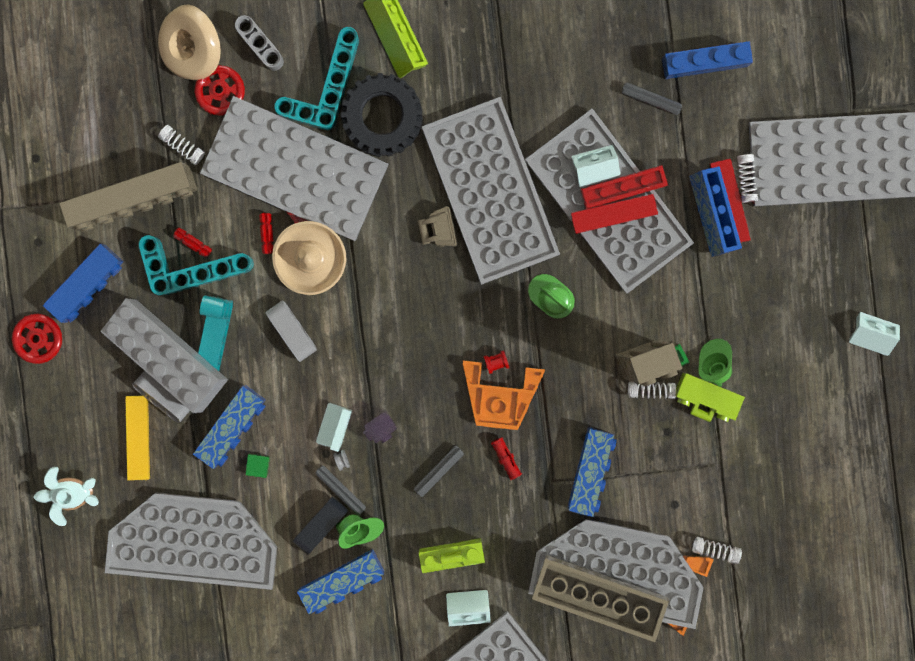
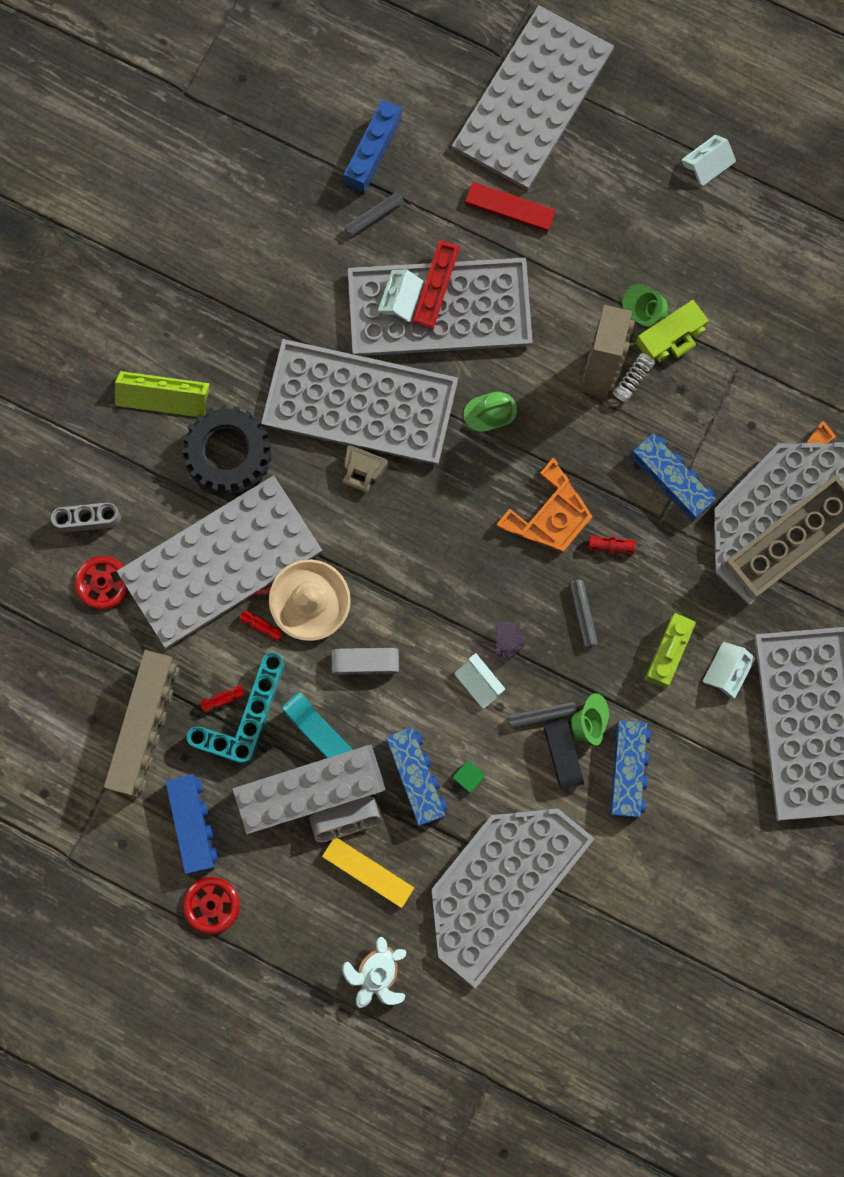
camera: 60 degrees left, 10 degrees down
tan hat [158,5,221,80] -> none
white piece [158,125,205,165] -> none
teal beam [275,27,359,130] -> none
light grey bush [333,450,350,471] -> none
red bush [484,350,509,374] -> none
red tile [571,194,658,234] -> none
blue brick [689,166,742,257] -> none
white piece [692,537,742,565] -> none
white piece [737,154,758,203] -> none

